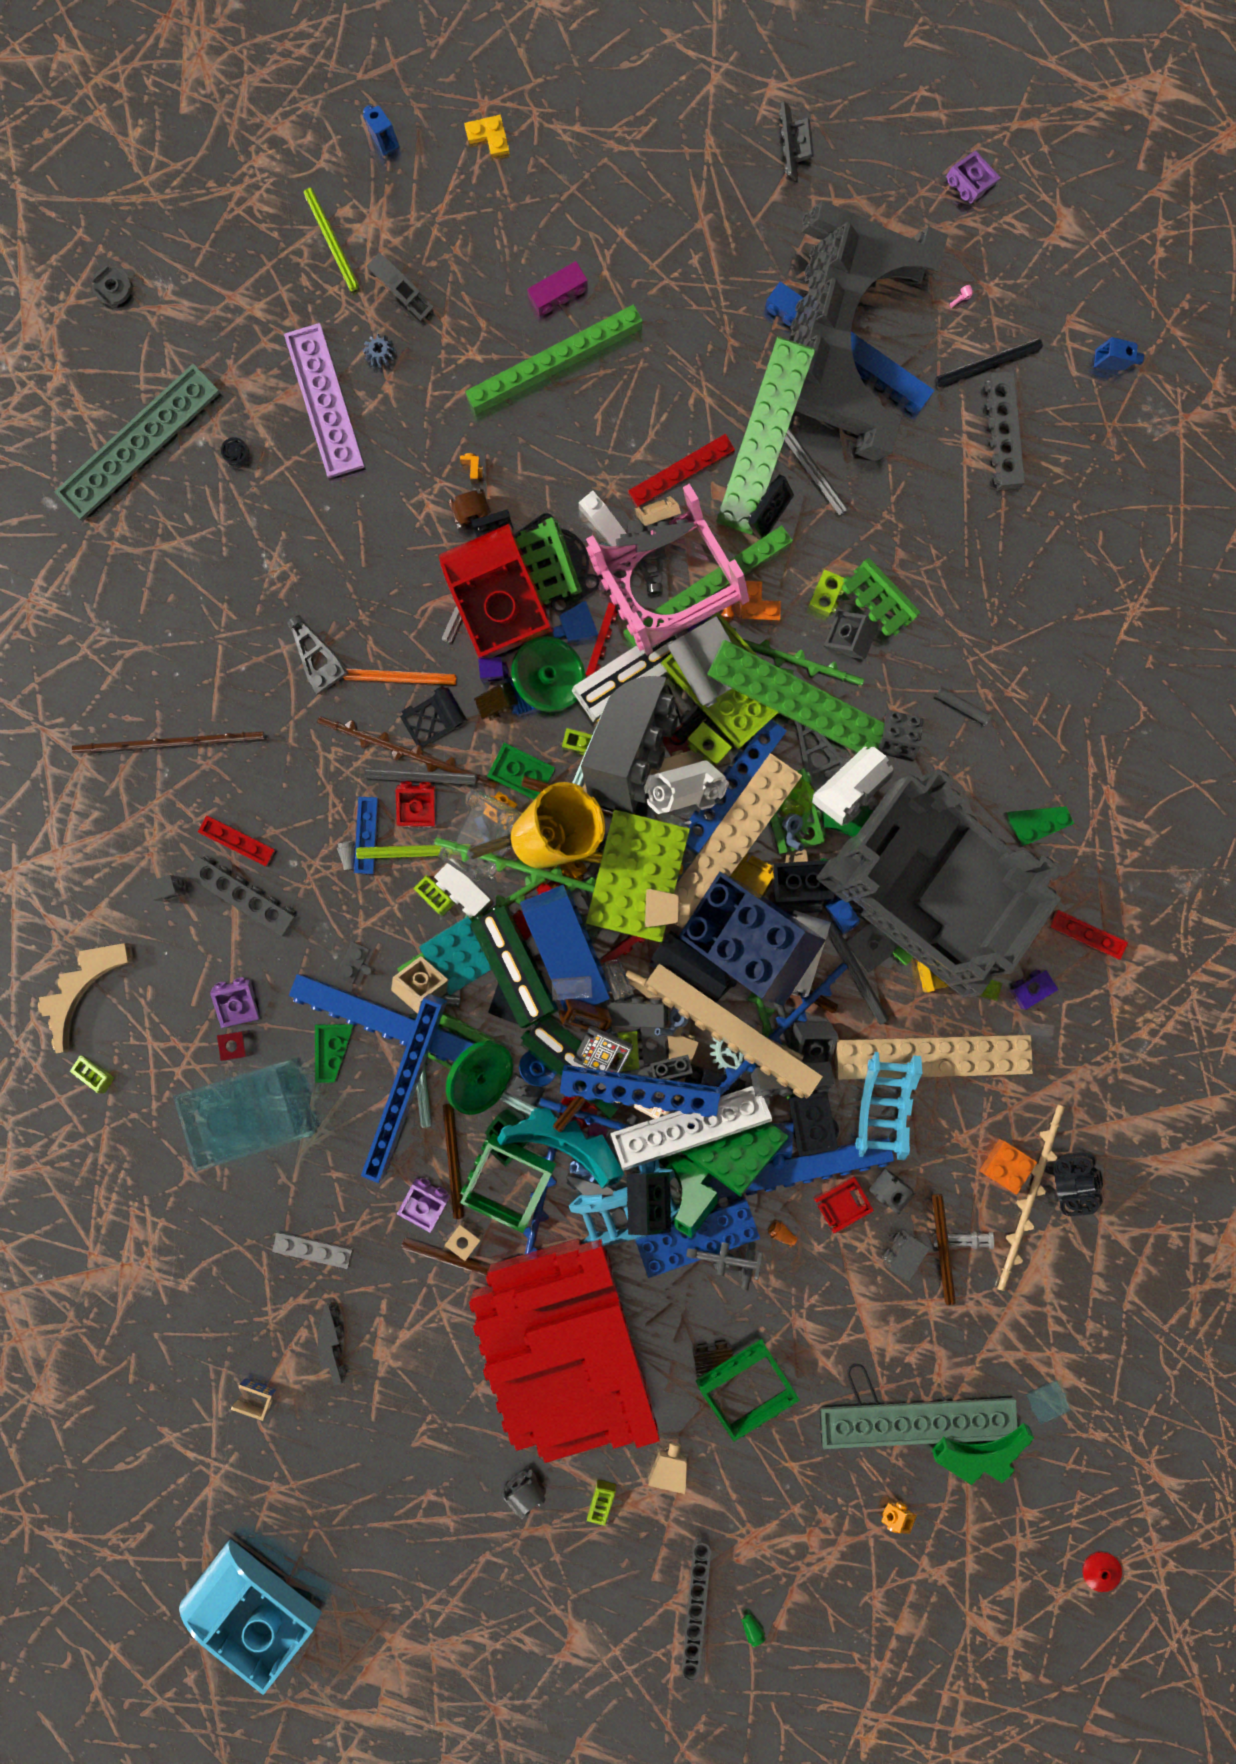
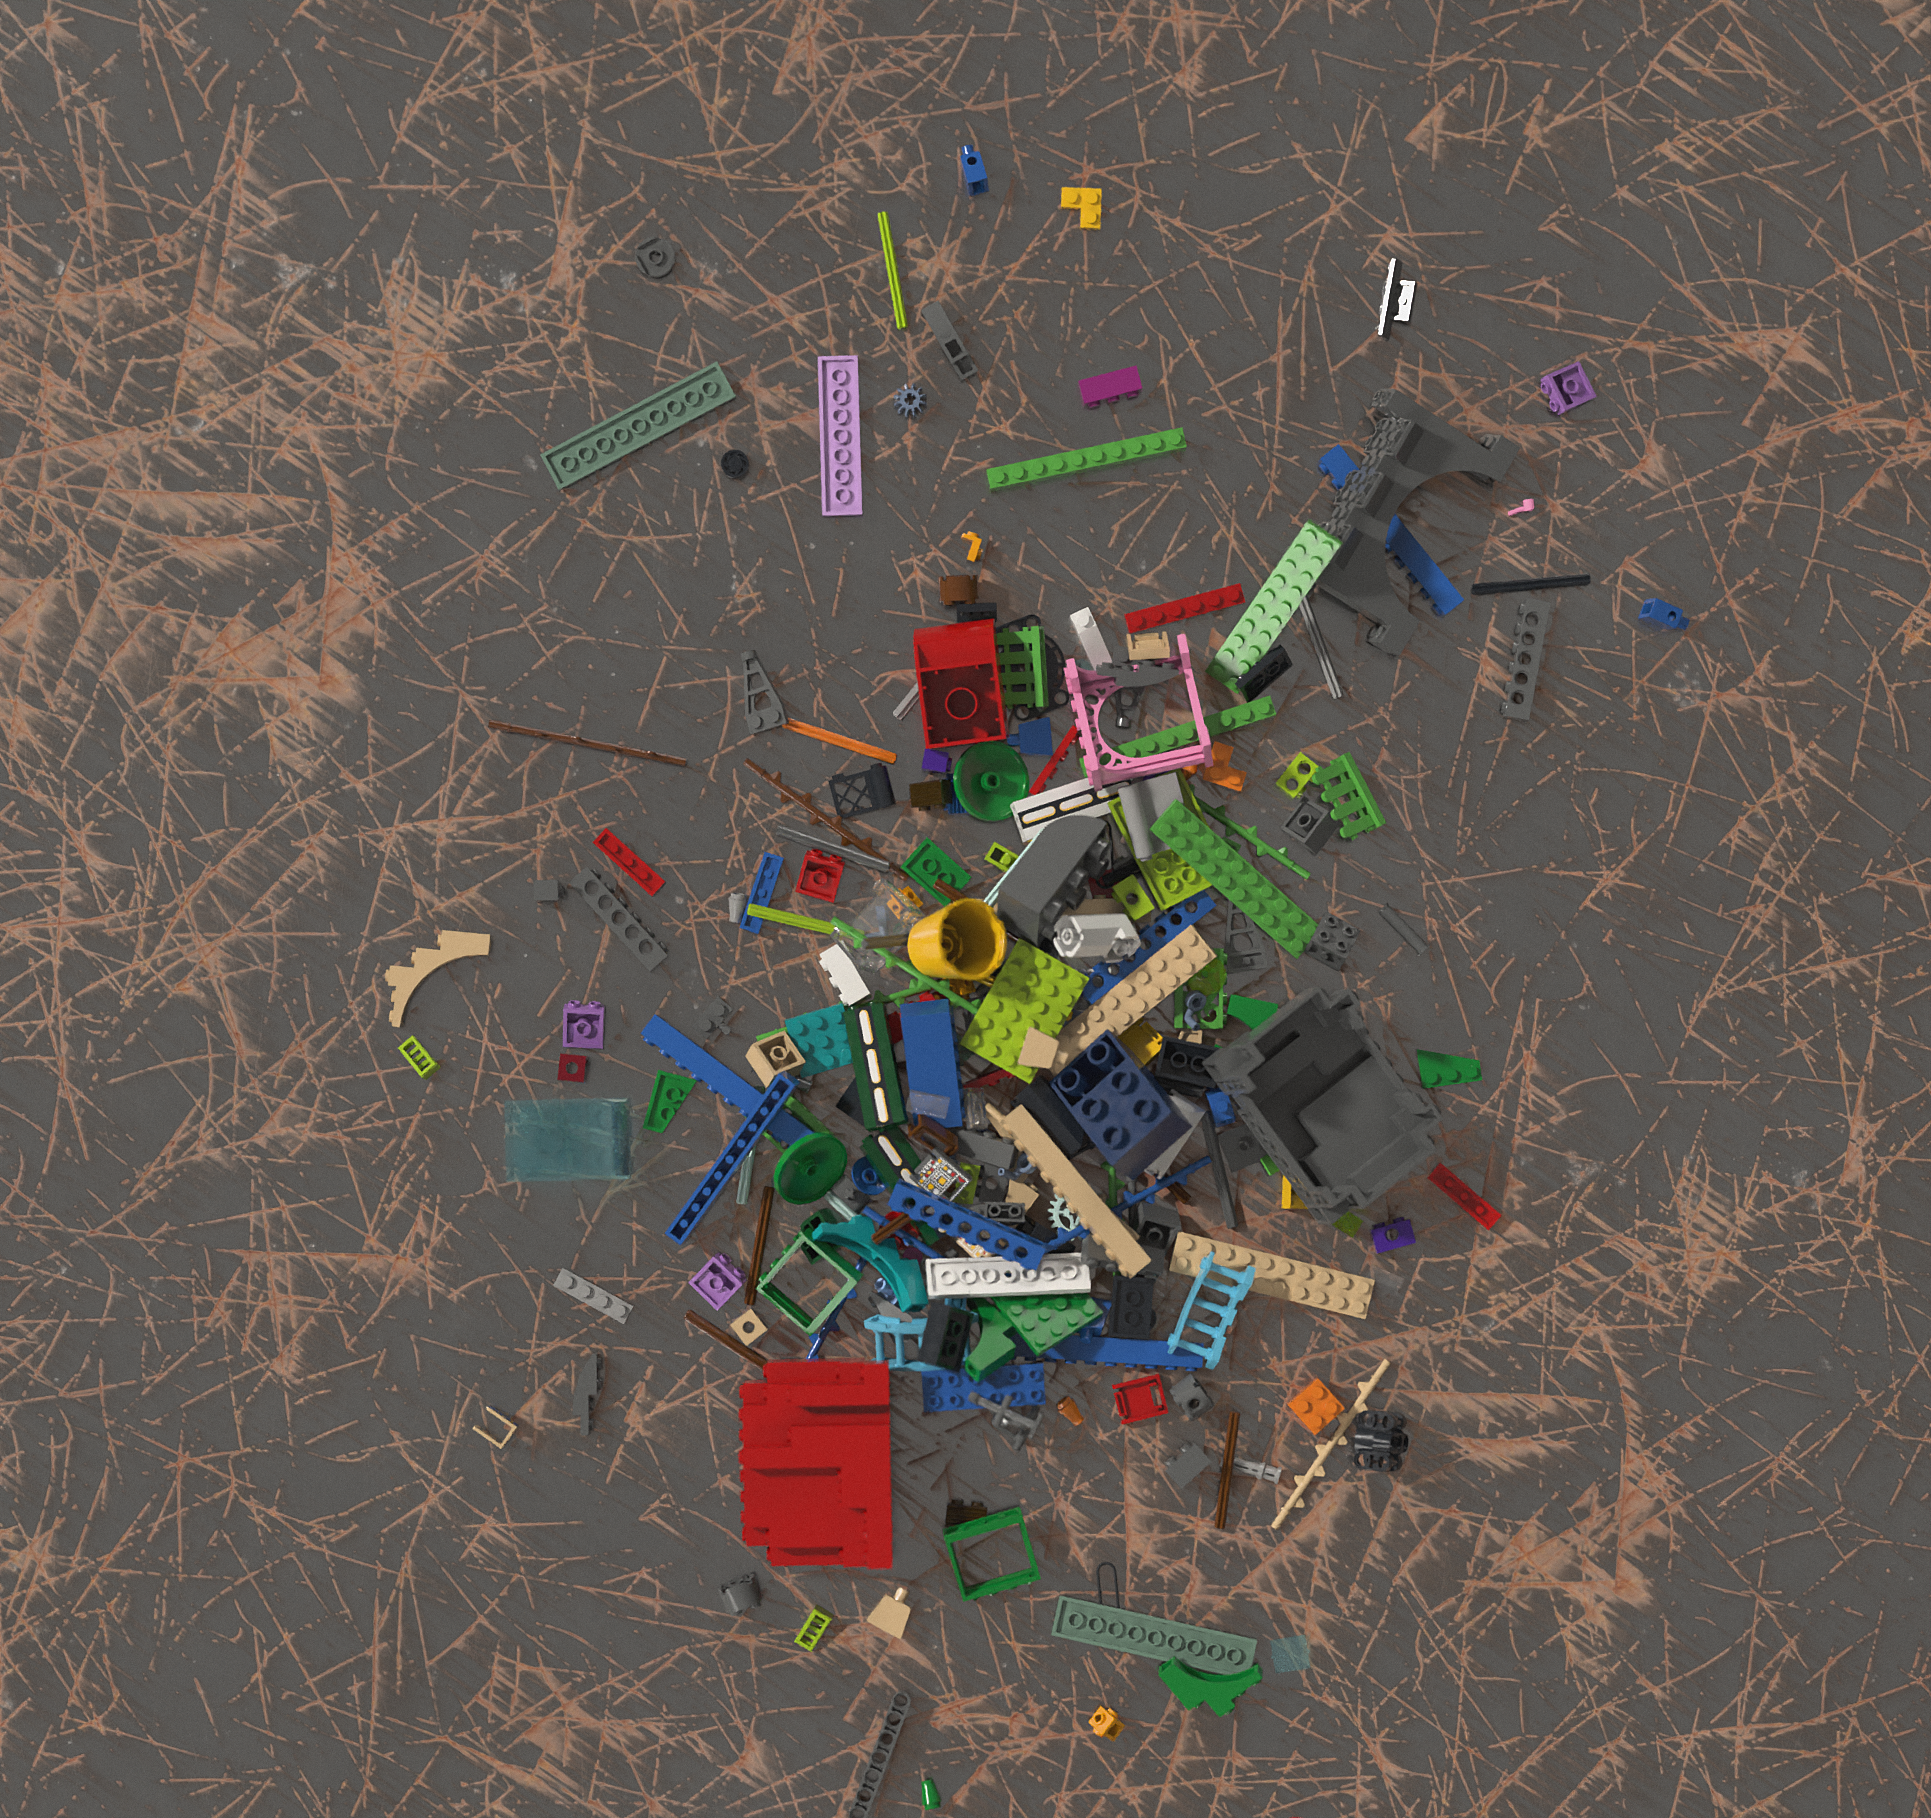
camera: 15 degrees right, 0 degrees up
medium azure brick [179,1539,322,1695] -> none
lime slope [413,875,455,916] -> none
white brick [812,747,894,826] -> none

